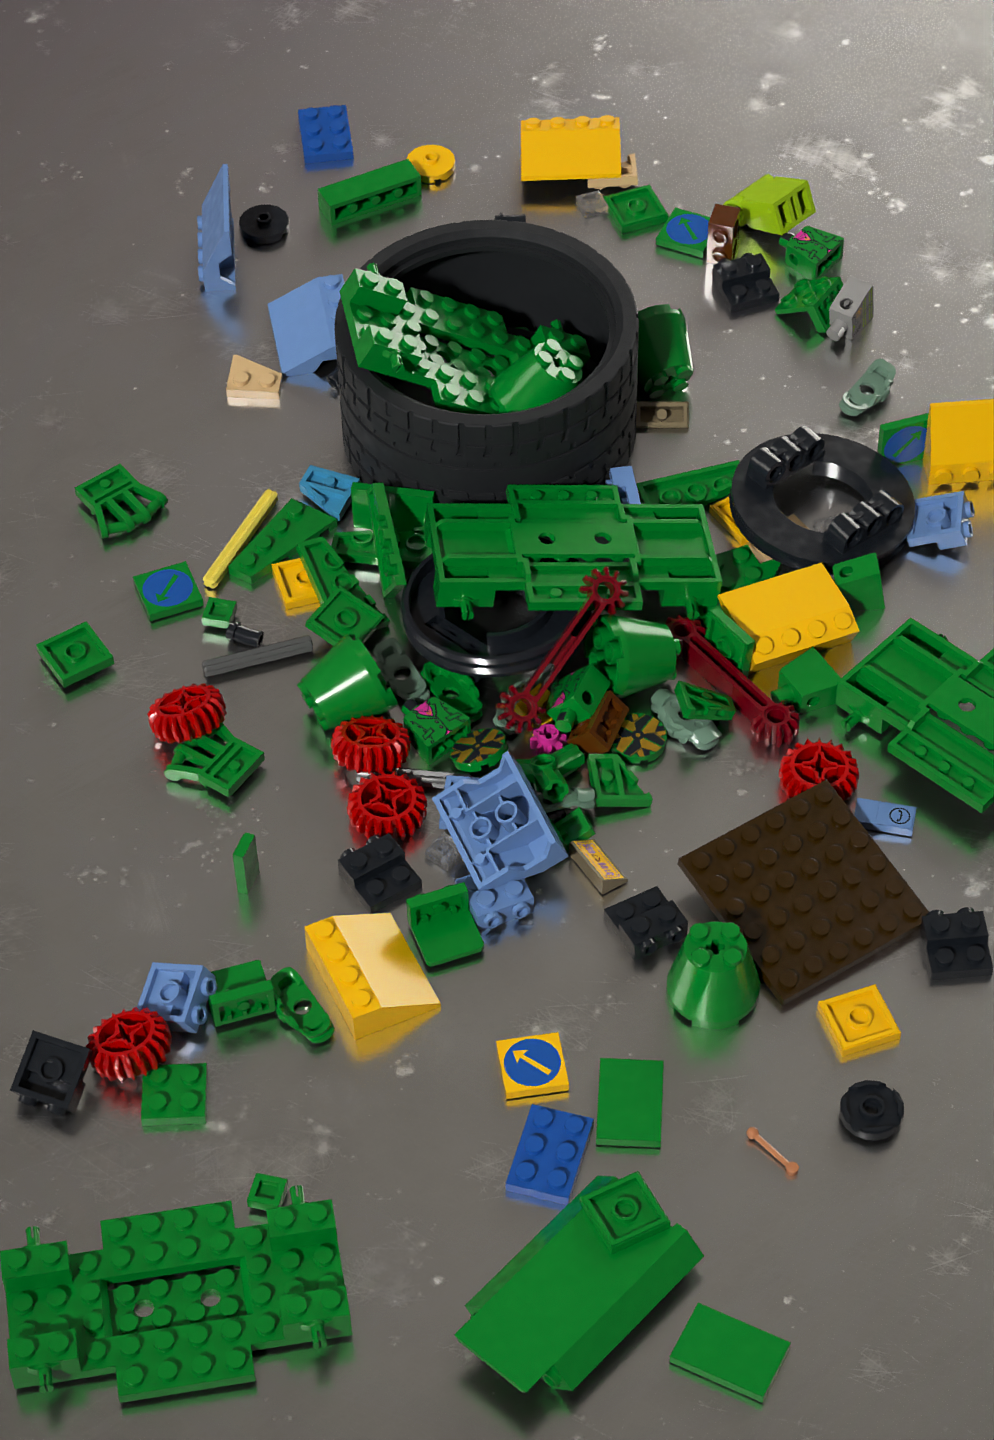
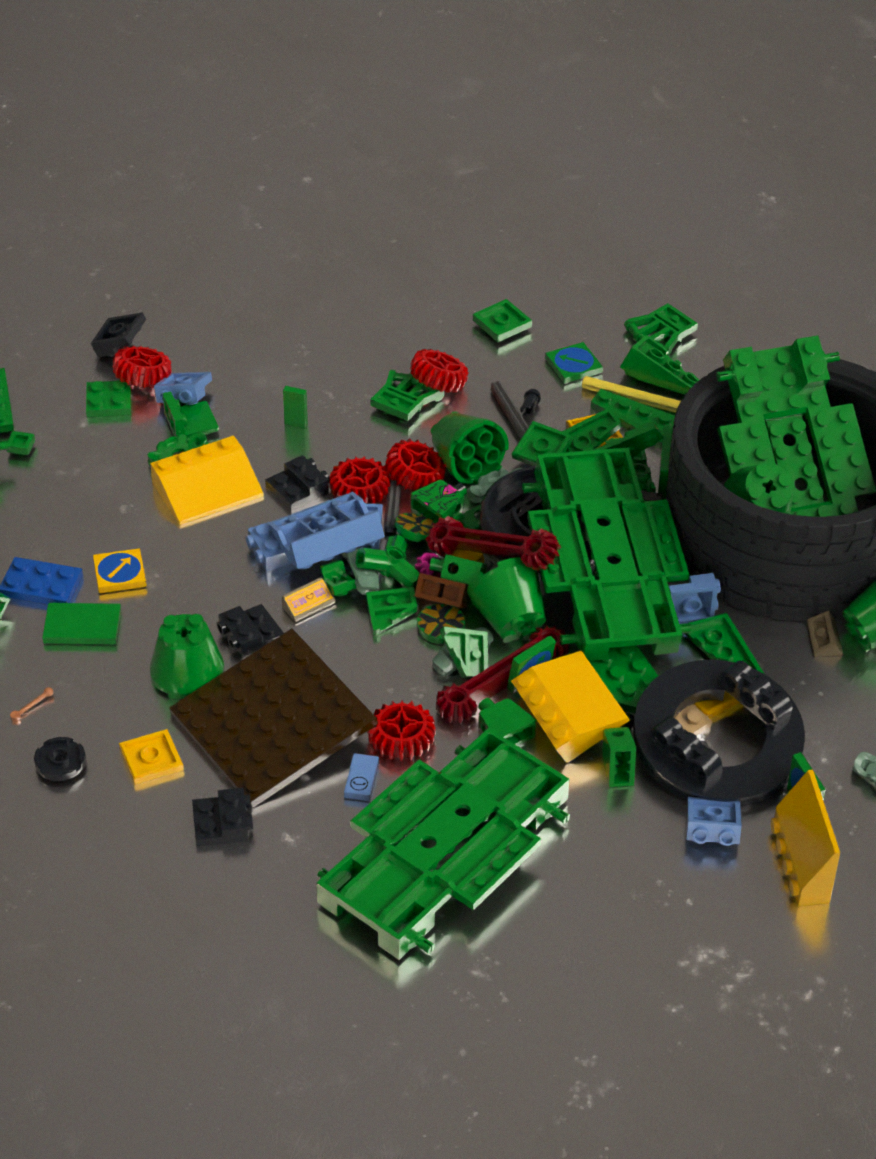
camera: 85 degrees right, 5 degrees down
green plate [202,597,237,629] -> none
green bracket [406,882,484,966] -> none
none -> green wedge [620,335,699,394]

